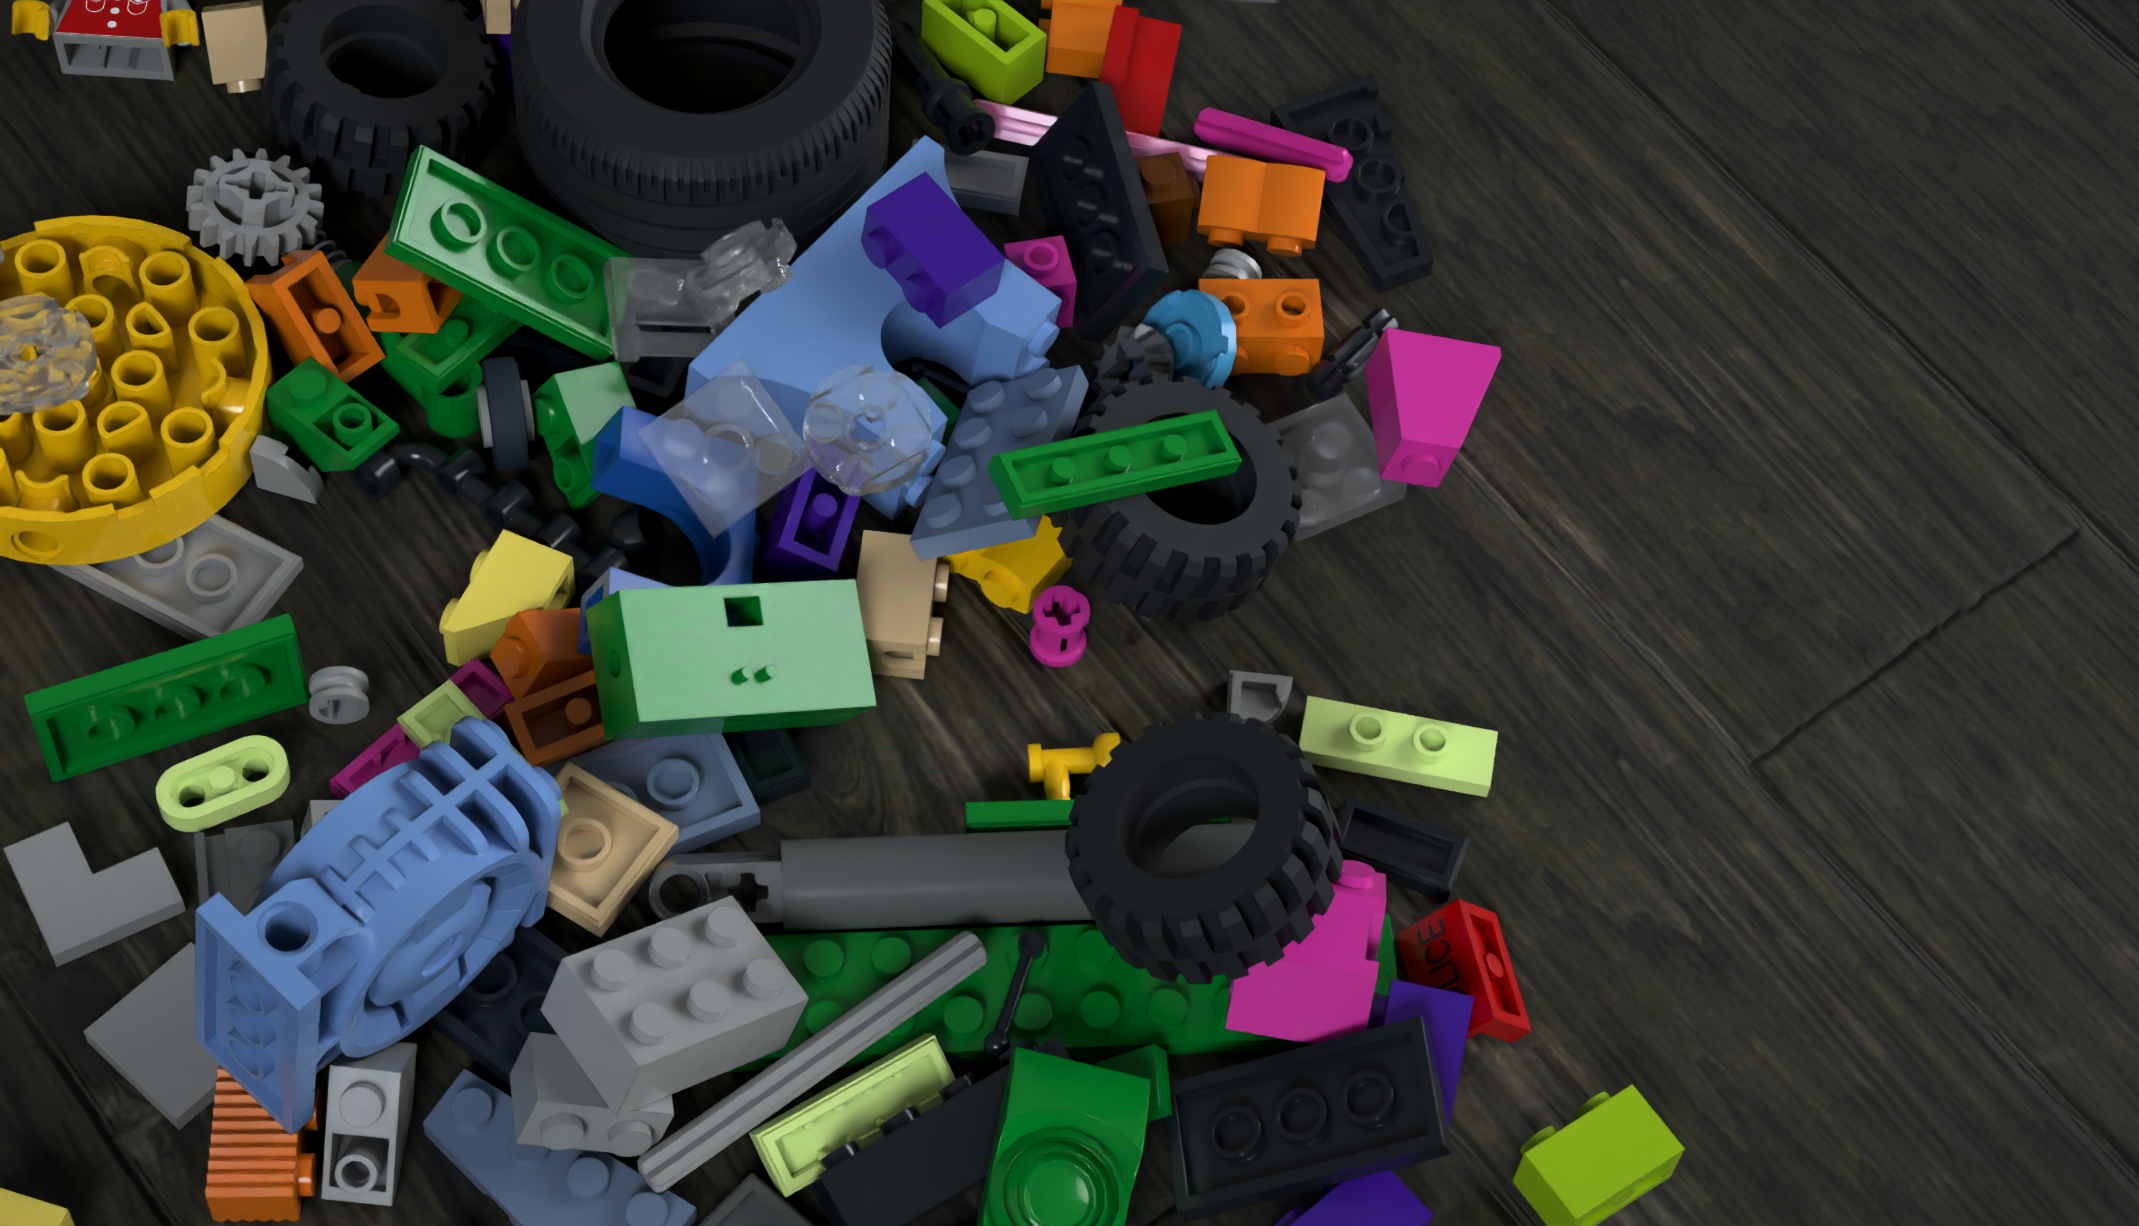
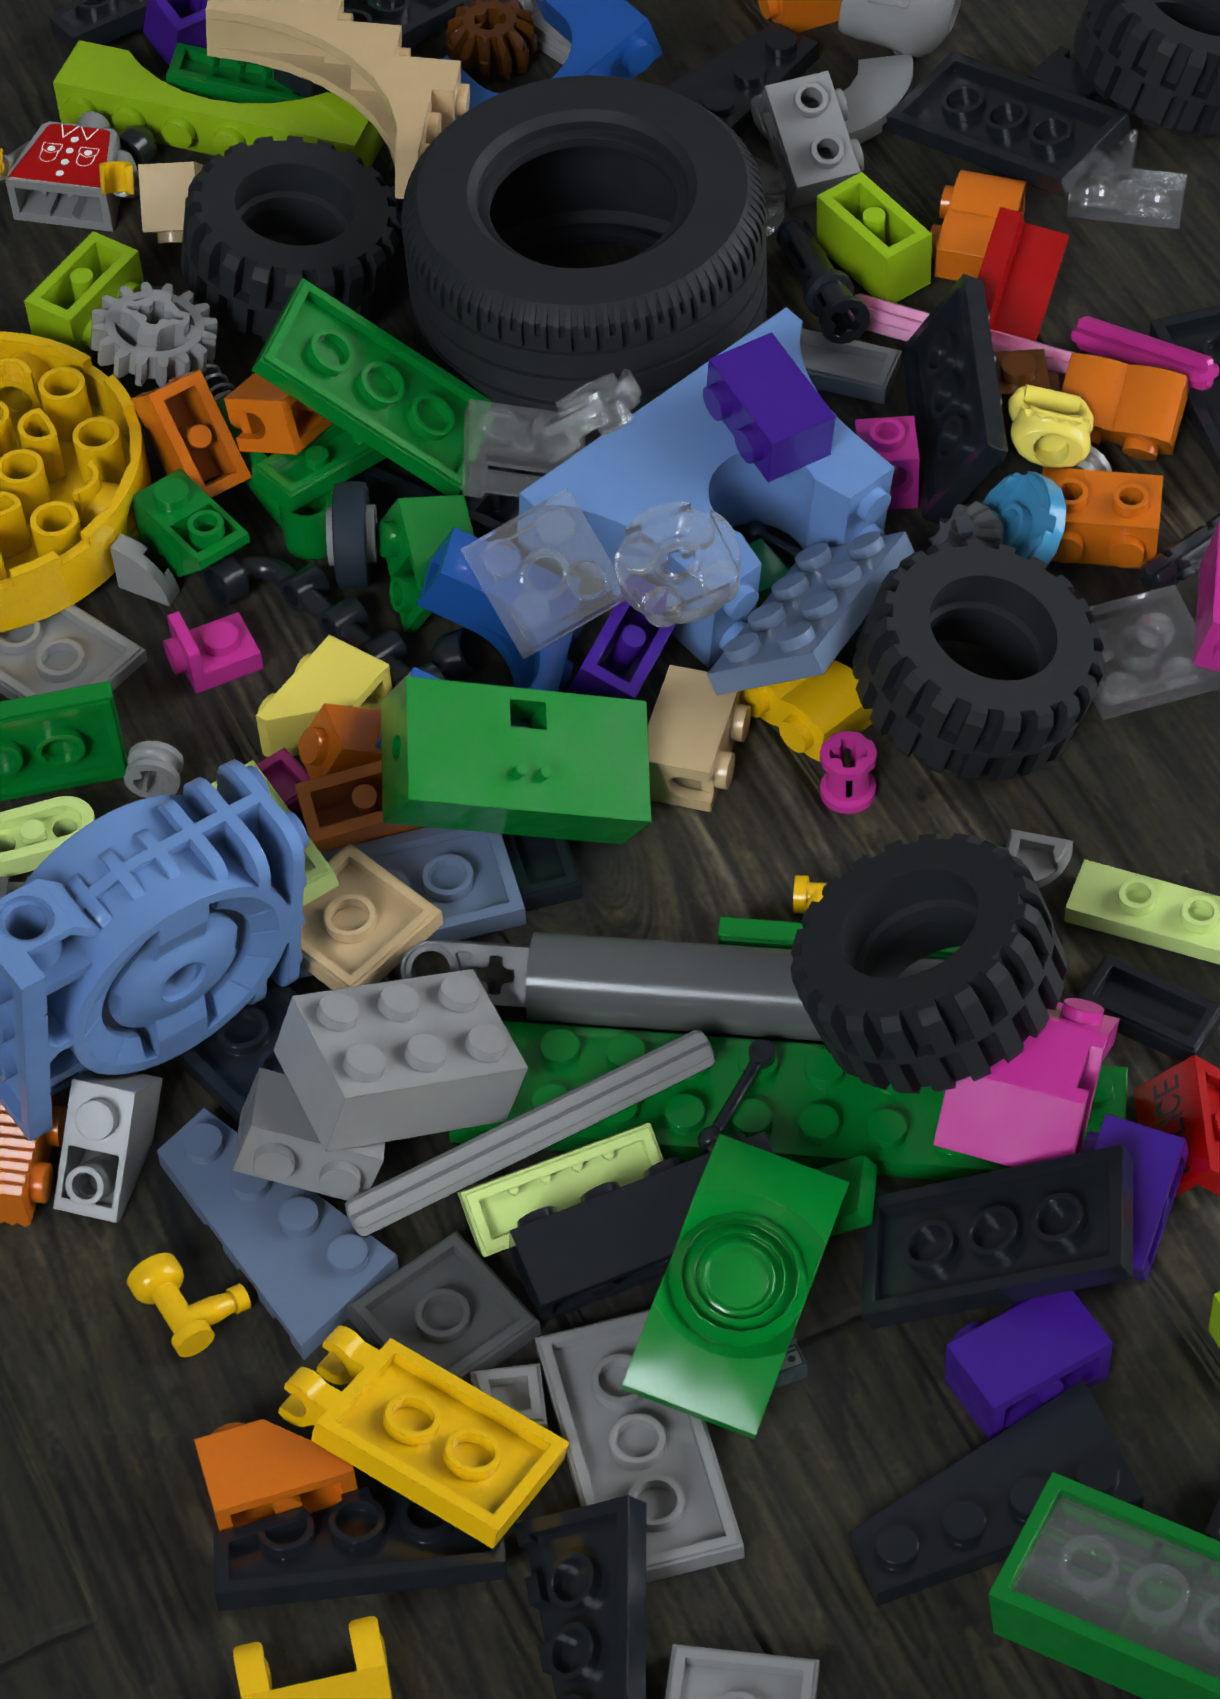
camera: 20 degrees right, 5 degrees down
green tile [987,409,1242,521] -> none
none -> lime brick [24,231,144,358]
none -> dark pink bracket [163,611,264,694]
none -> light yellow piece [1008,384,1094,469]

